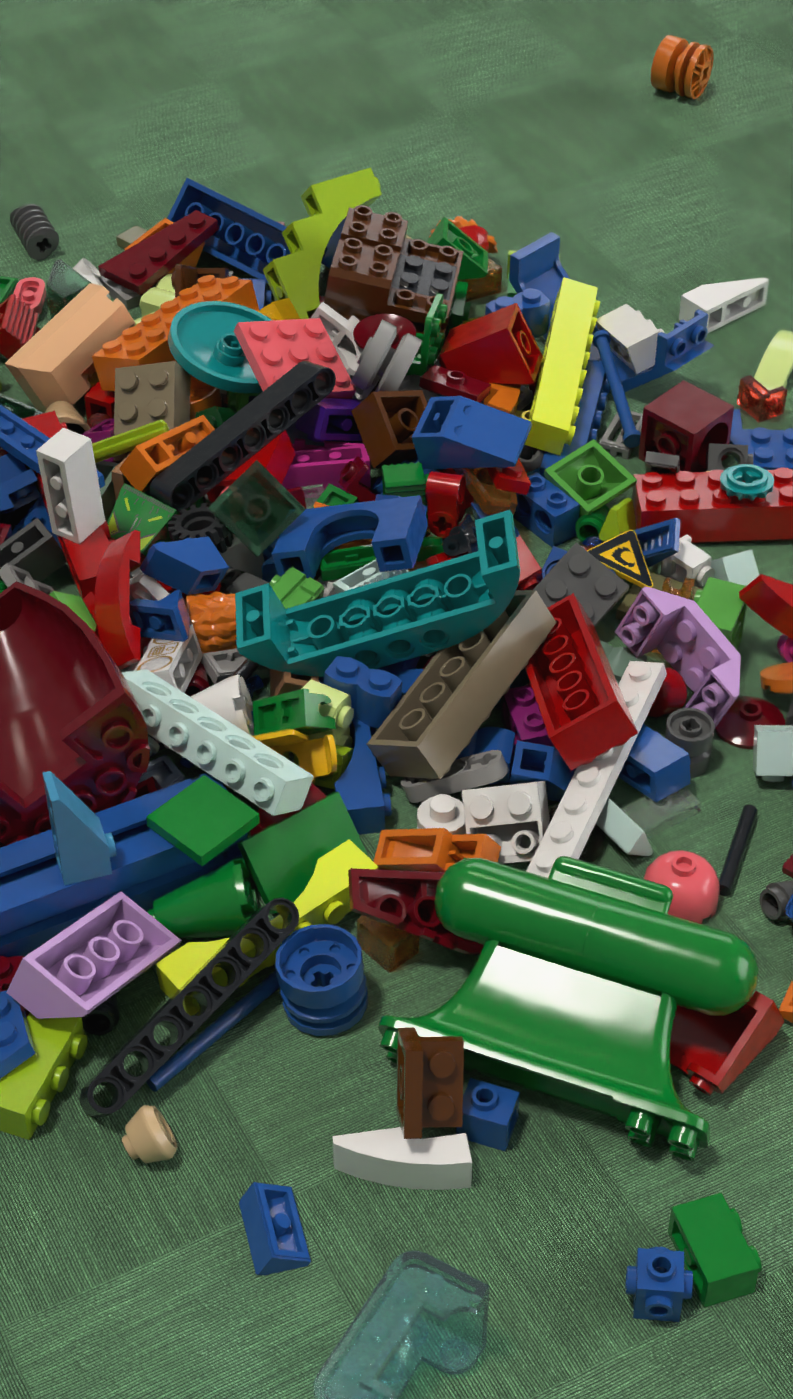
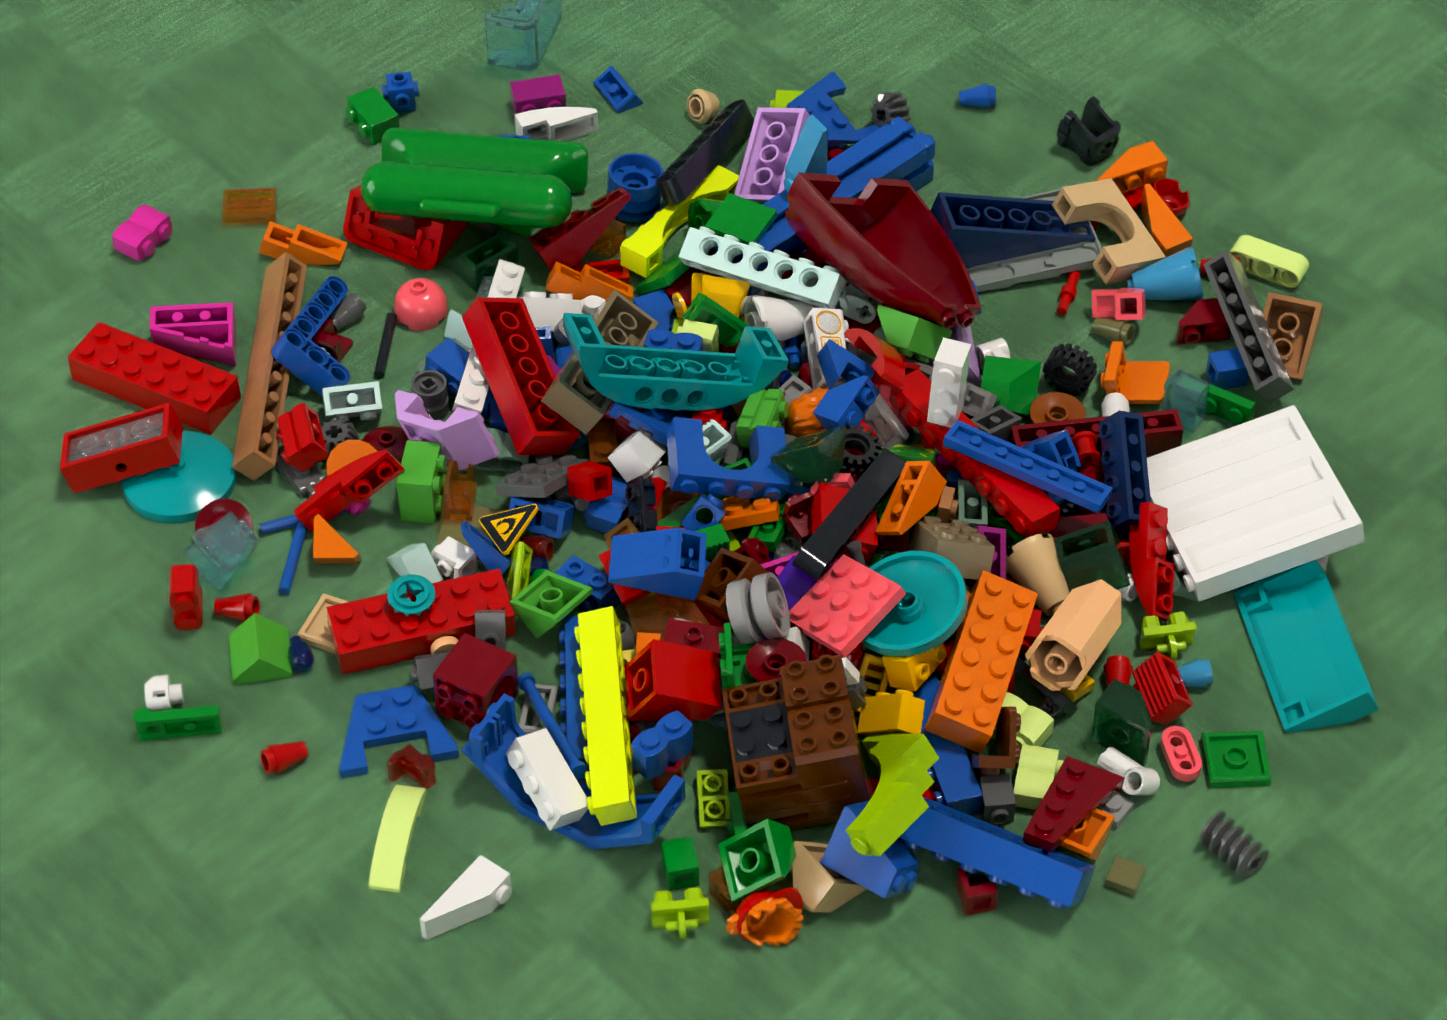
camera: 165 degrees right, 5 degrees up
lime axle [92,420,169,463] -> none
reddish brown bracket [396,1027,464,1139] -> none
none -> magenta brick [510,74,566,114]

